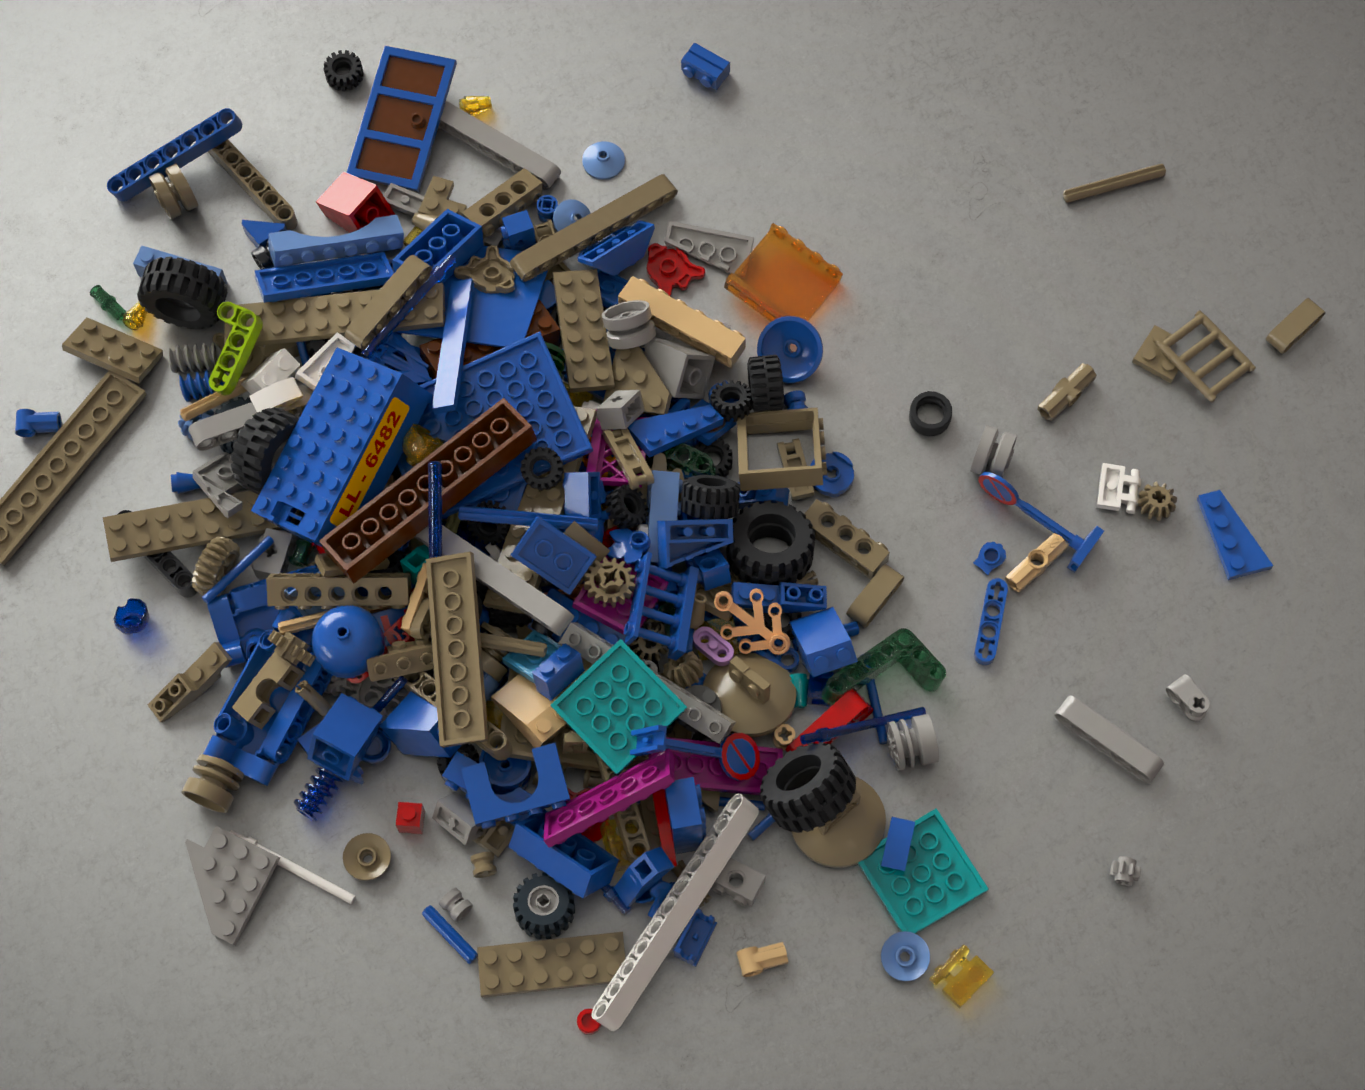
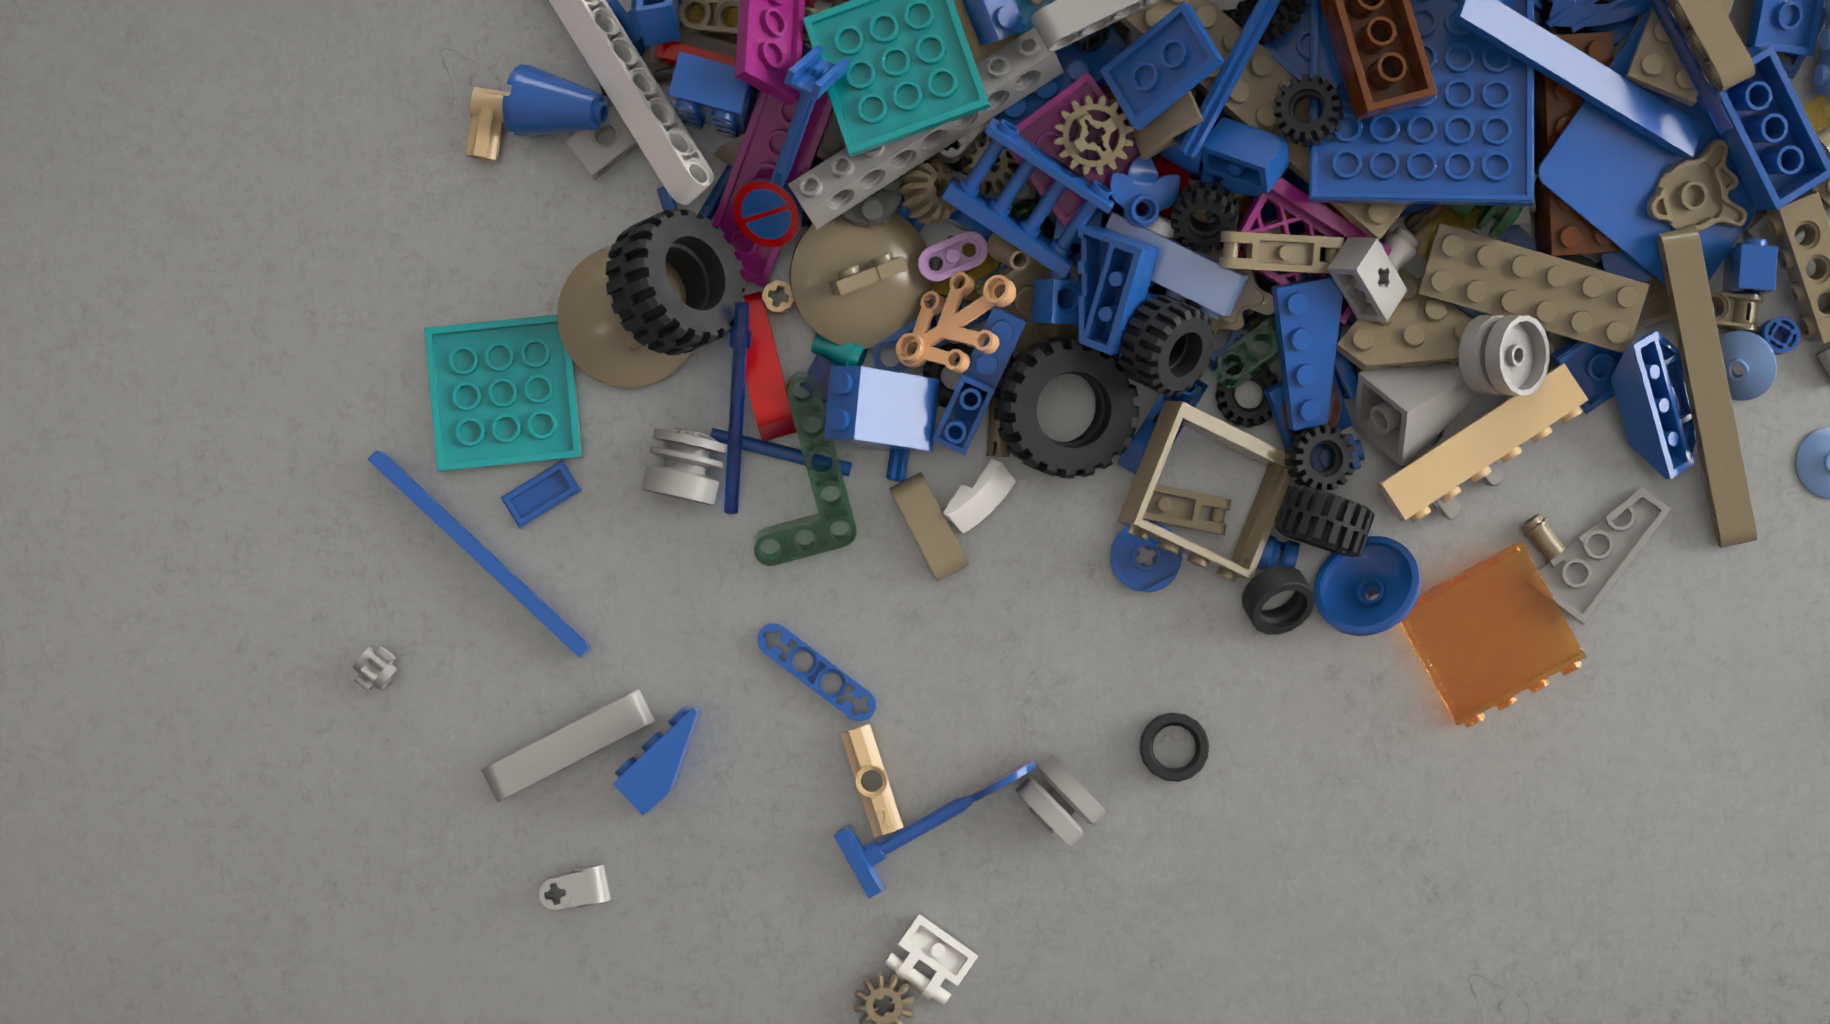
camera: 115 degrees right, 20 degrees up
red tile [646,243,705,297] -> none
blue hinge [674,908,717,967] -> none
dark tan brick [804,499,890,580] -> none
blue slope [881,816,915,871] -> none
medium blue dish [881,931,930,981] -> none
clear yellow plate [929,944,994,1009] -> none
blue animal [973,542,1006,575] -> none
dark tan piece [1037,363,1097,421] -> none
none -> blue tile [368,450,591,658]
none -> blue tile [500,460,582,529]
none -> blue cone [502,64,608,137]
none -> blue slope [613,706,701,816]
none -> white slope [943,459,1016,534]
none -> black tyre [1242,566,1315,635]
none -> dark tan pin [1522,513,1566,561]

